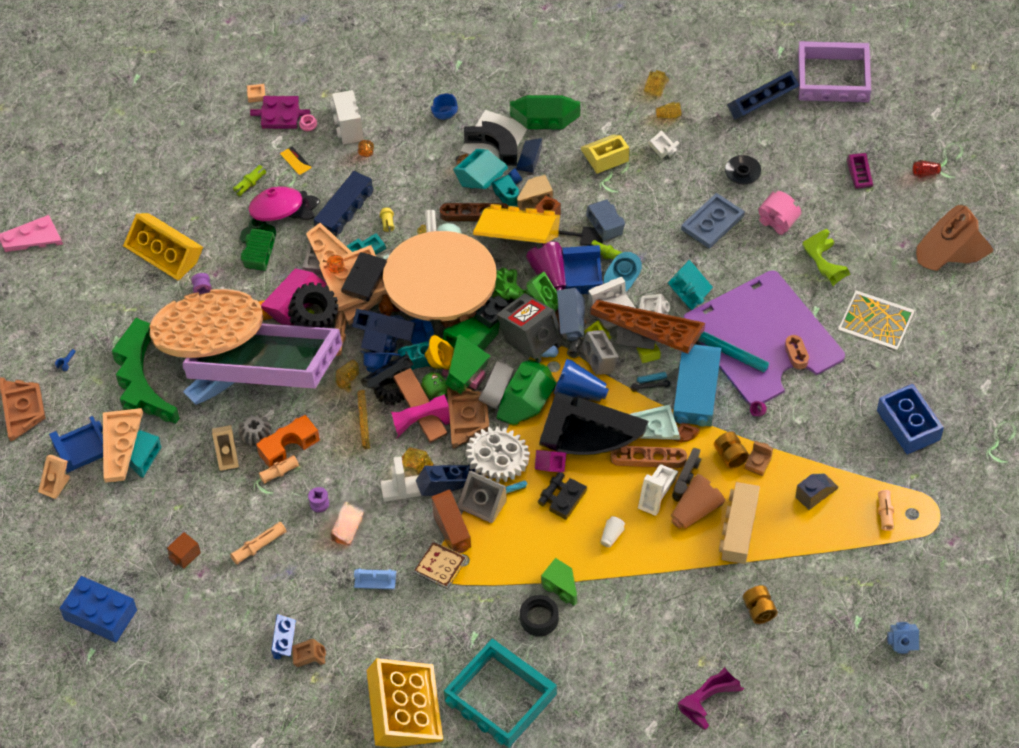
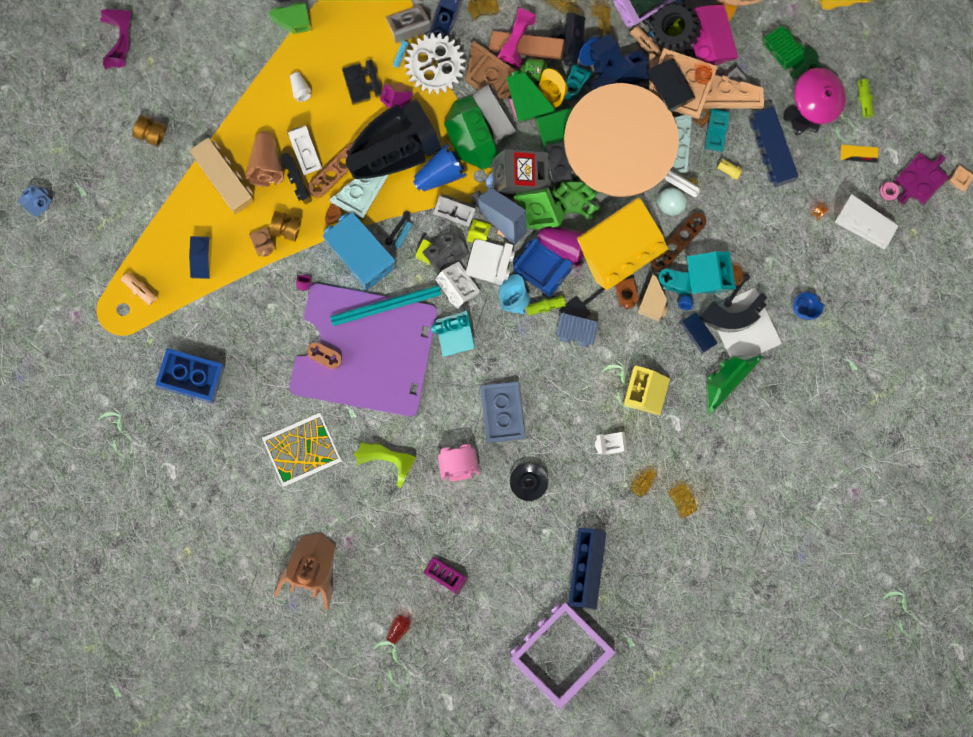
camera: 125 degrees right, 25 degrees up
dark orange wing [590,300,705,354] -> none

